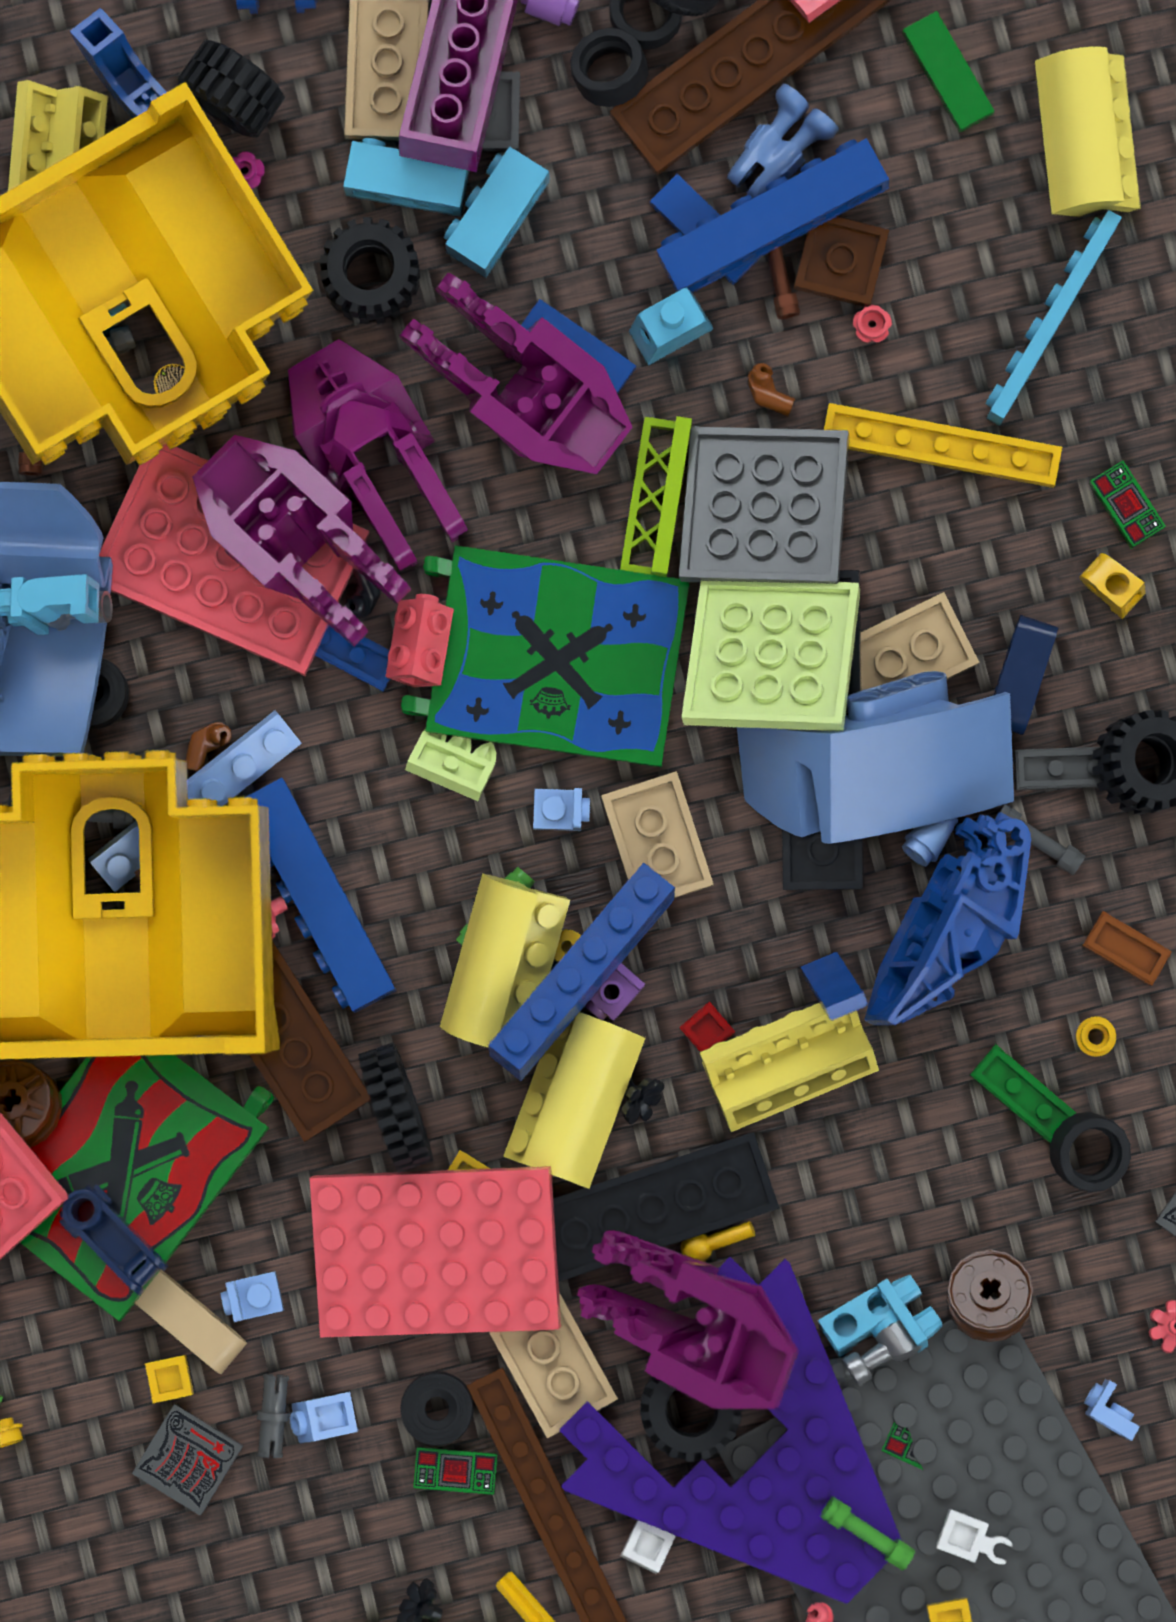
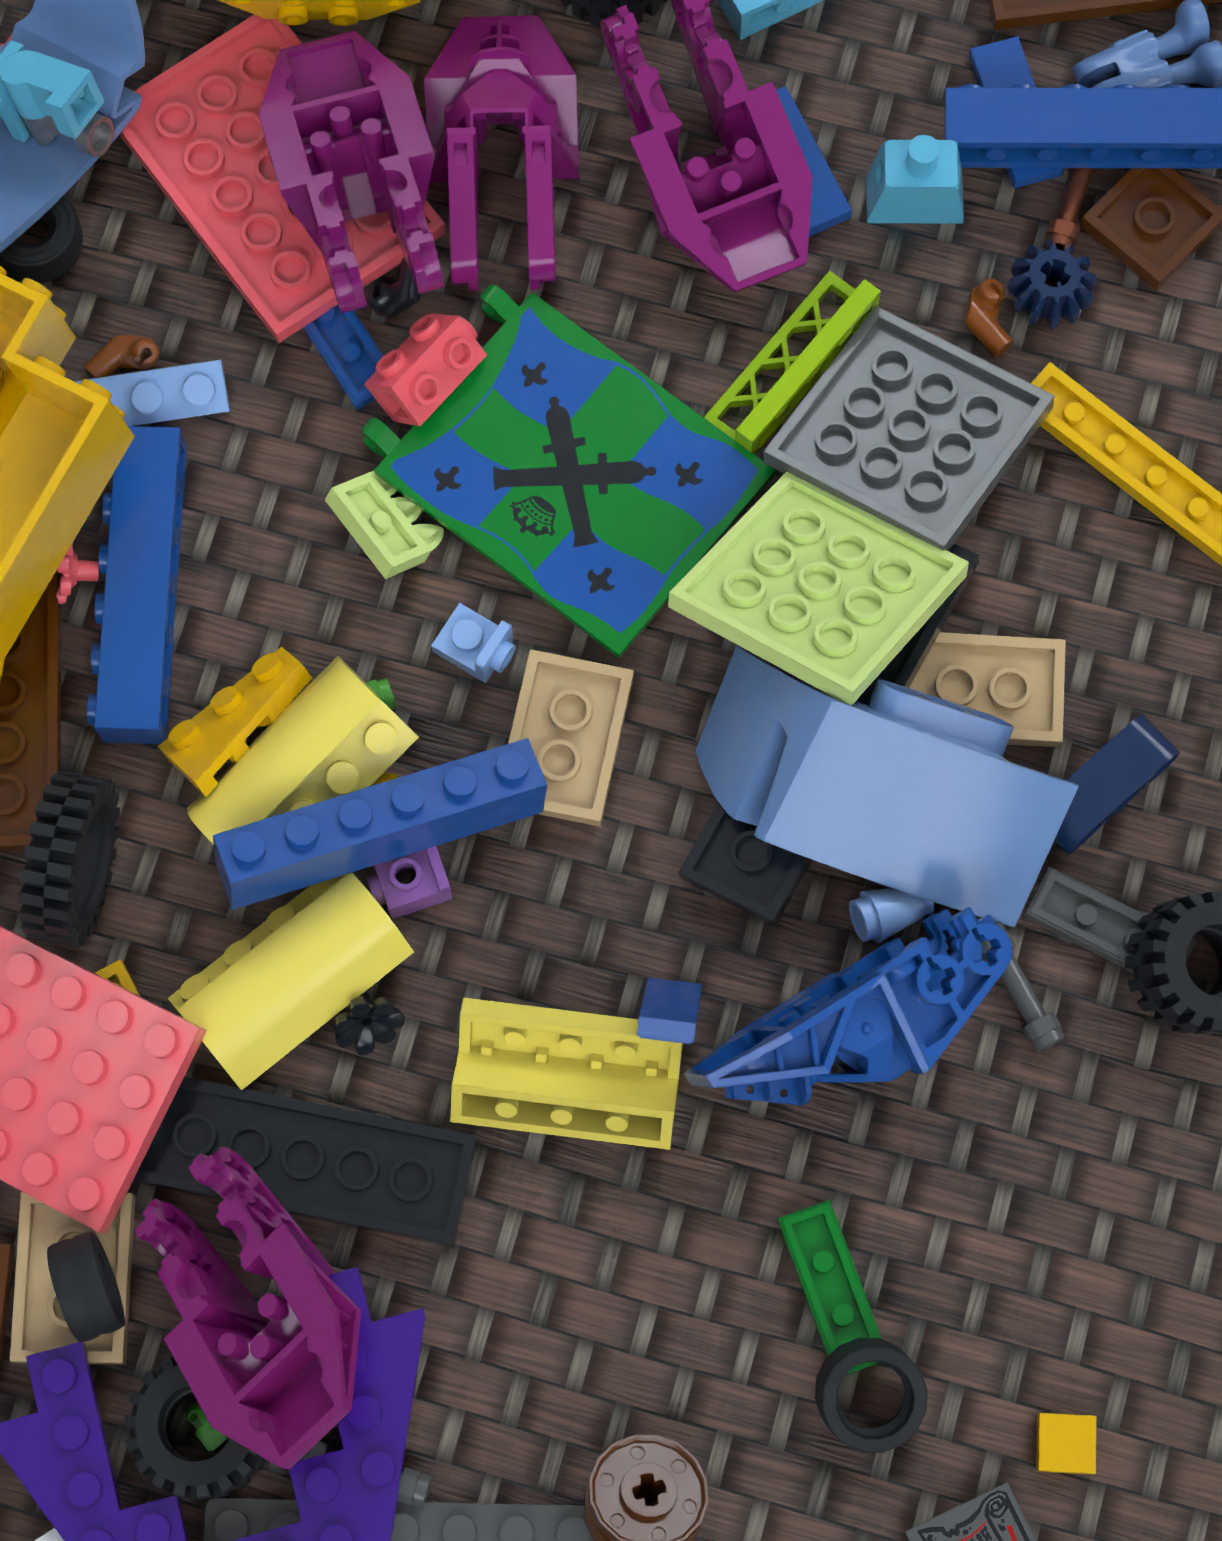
camera: 30 degrees right, 10 degrees down
red tile [679,1001,735,1052] -> none
yellow bar [681,1221,755,1262] -> none
medium azure hips [818,1275,943,1387] -> none
coral plate [853,305,892,343] -> none
yellow plate [1076,1017,1116,1057] -> none
dark orange tile [1082,911,1172,987] -> none
none -> black tyre [47,1231,125,1342]
none -> yellow wing [158,647,312,798]
none -> bright green tile [185,1400,229,1453]
none -> dark blue gear [1007,238,1097,330]

